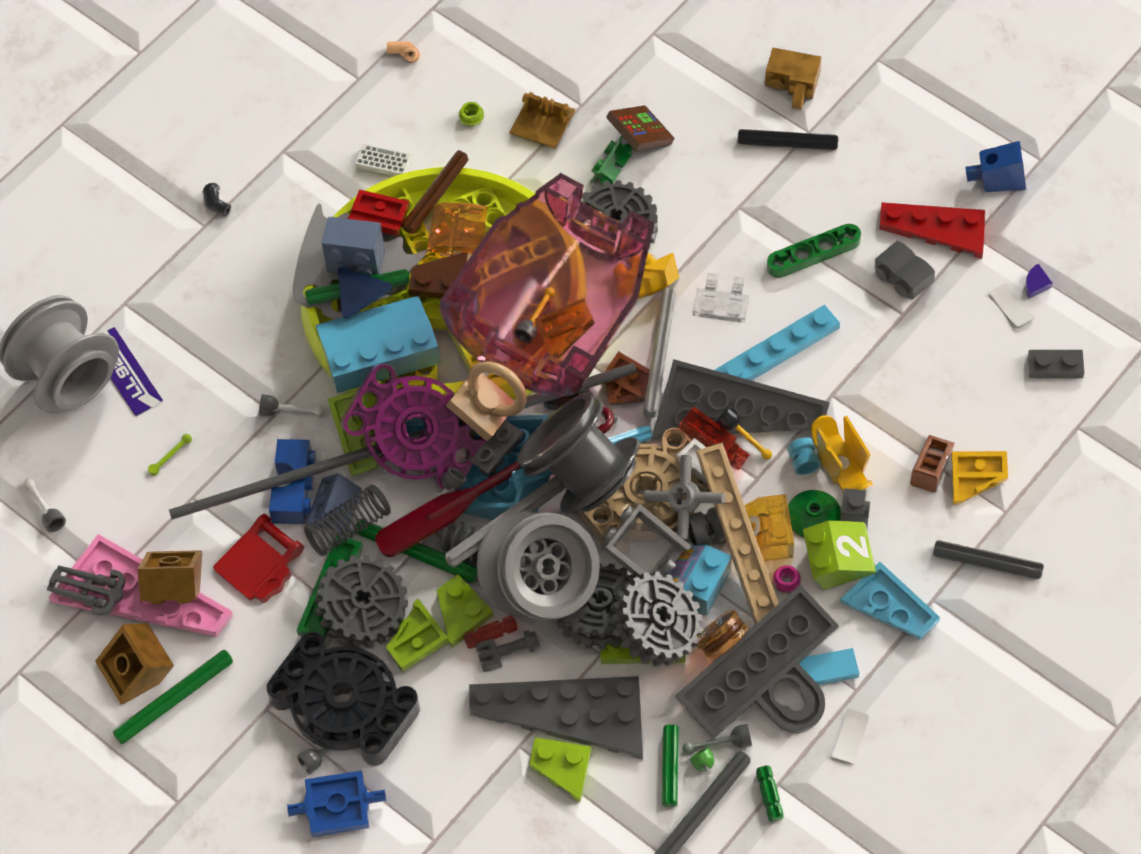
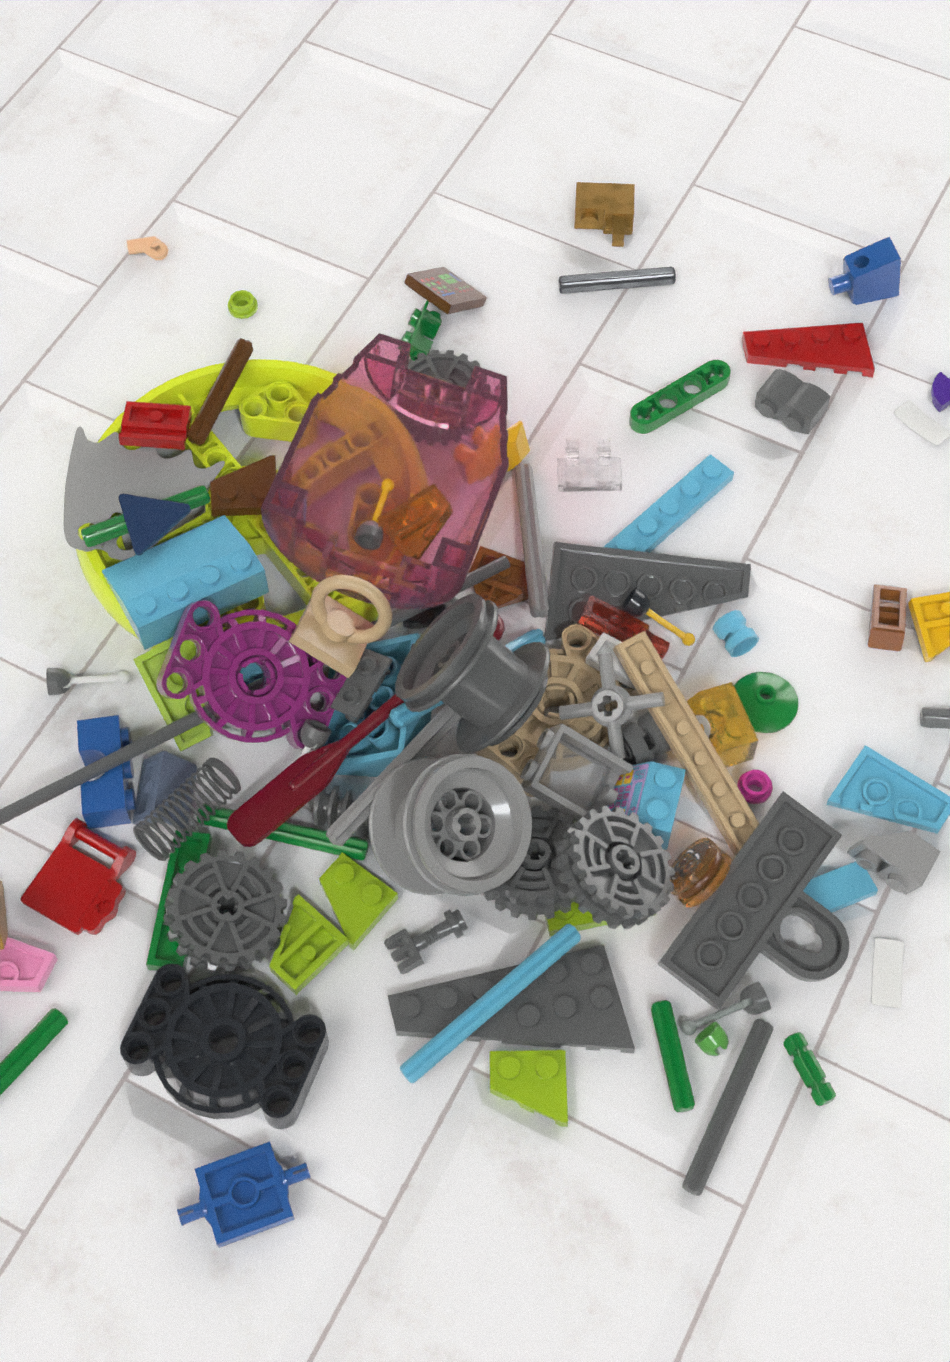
camera: 15 degrees left, 0 degrees up
dark grey hinge [297,748,331,774] -> none
sand blue brick [321,217,385,276] -> none
tile [355,144,412,177] -> none
clear orange slope [427,203,488,256] -> none
clear red axle [463,615,518,649] -> none
pearl gold hinge [509,92,576,149] -> none
lime slope [803,521,876,590] -> none
yellow piece [811,415,873,492] -> none
dark grey brick [840,488,870,528] -> none
none -> medium azure axle [400,923,581,1083]
none -> light grey slope [847,831,941,895]

